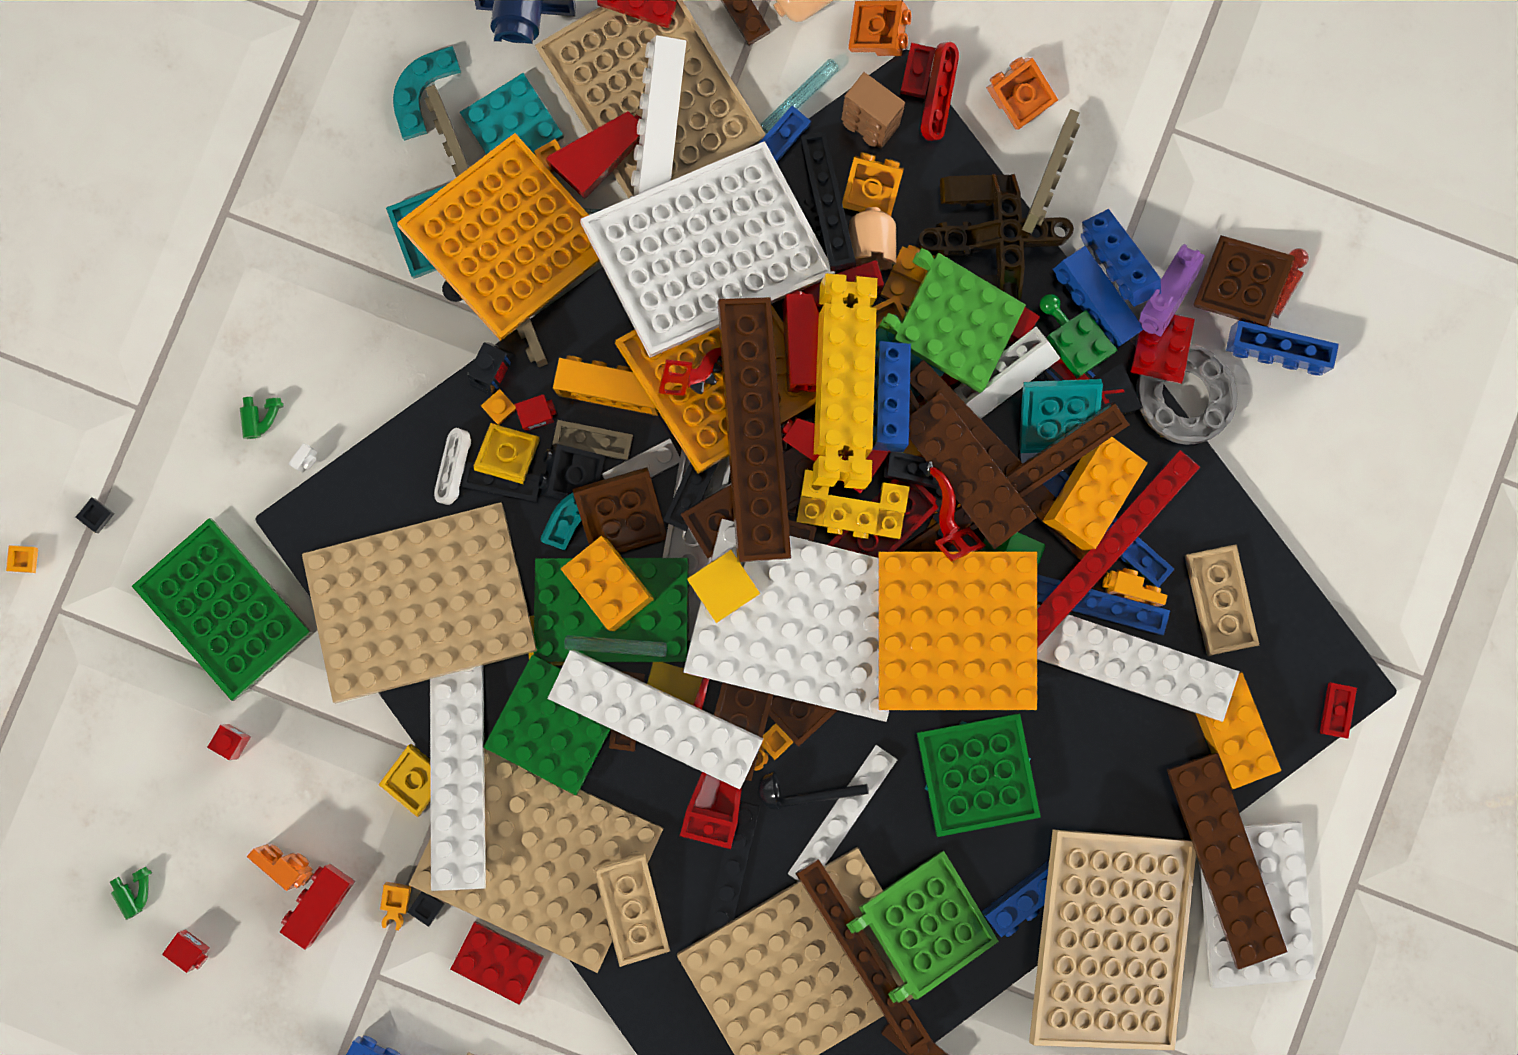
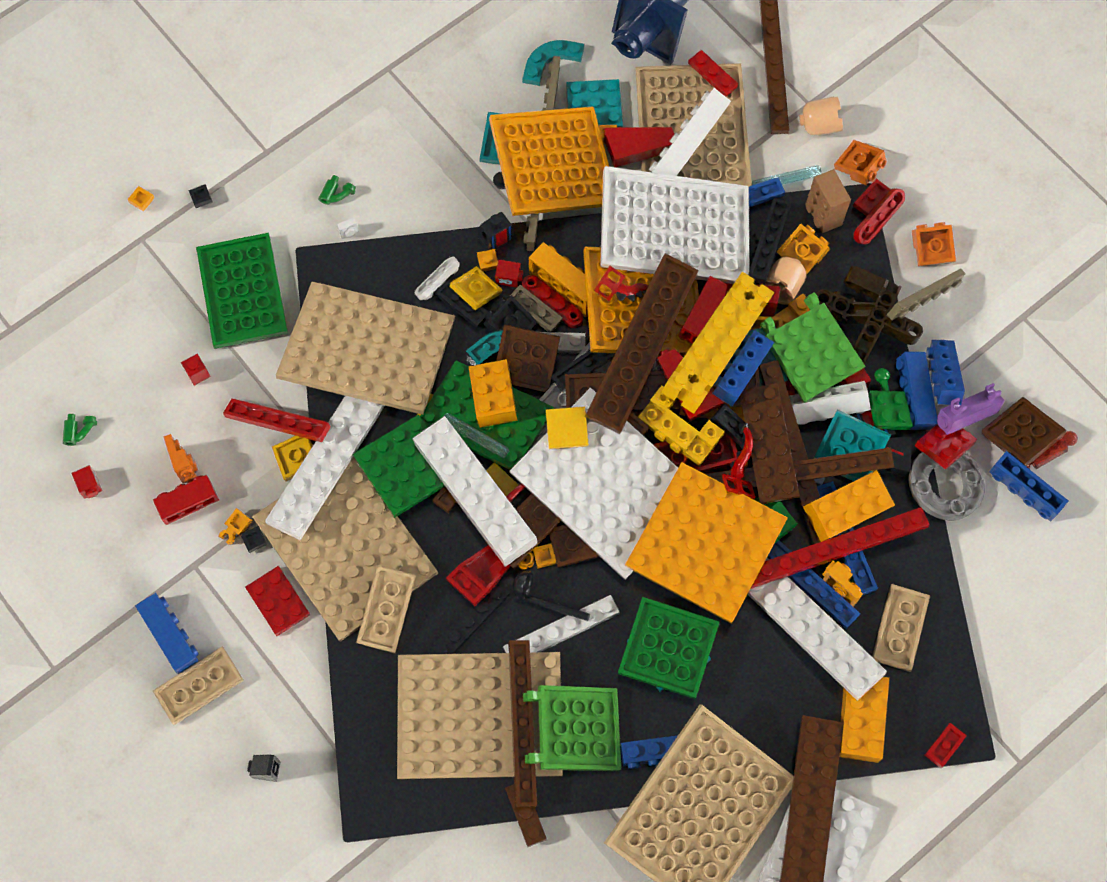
camera: 30 degrees right, 15 degrees down
none -> red plate [223,398,331,442]
none -> red plate [522,275,583,328]

